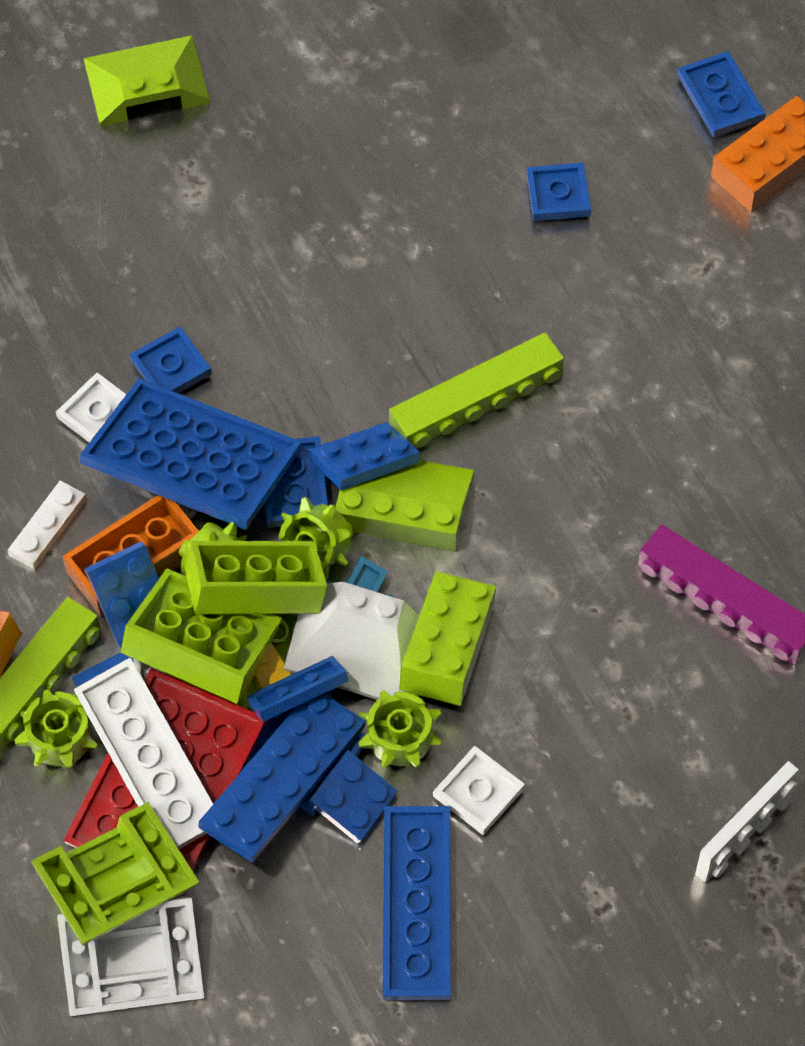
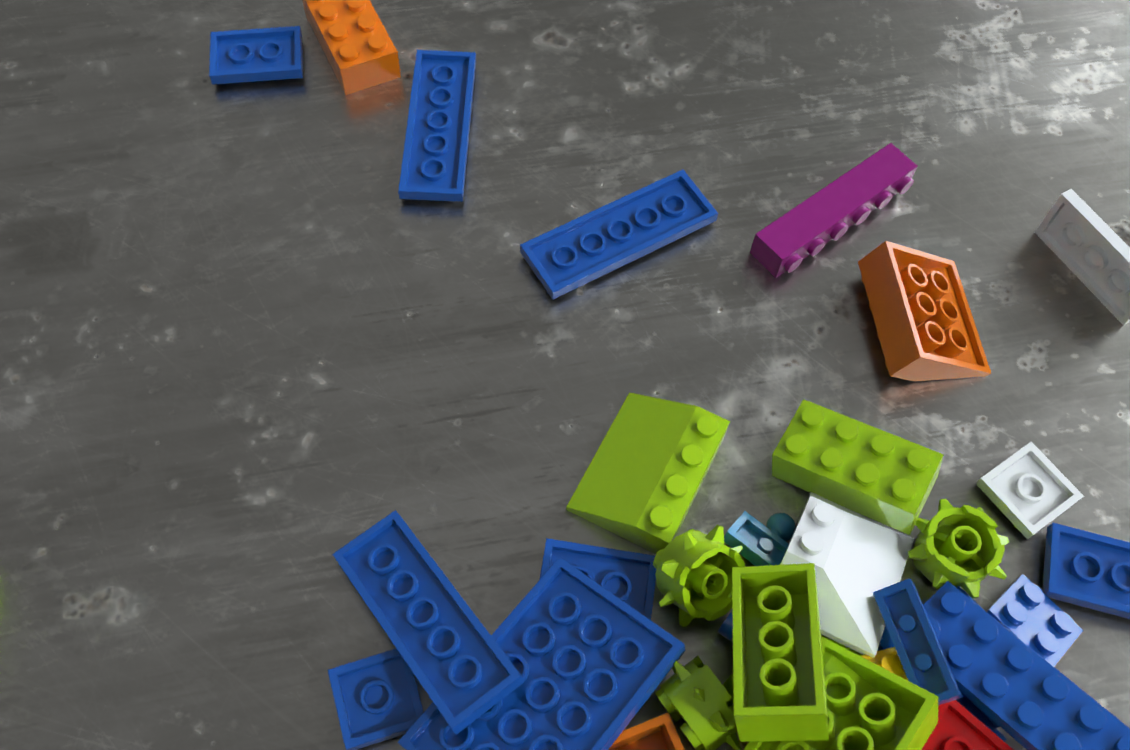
camera: 80 degrees left, 0 degrees up
blue plate [309,422,420,490] -> none
lime brick [389,332,564,448] -> none
blue plate [526,162,591,221] -> none
none -> blue plate [332,510,524,735]
none -> blue plate [398,50,476,202]
none -> blue plate [520,169,718,300]
none -> orange slope [858,241,991,382]

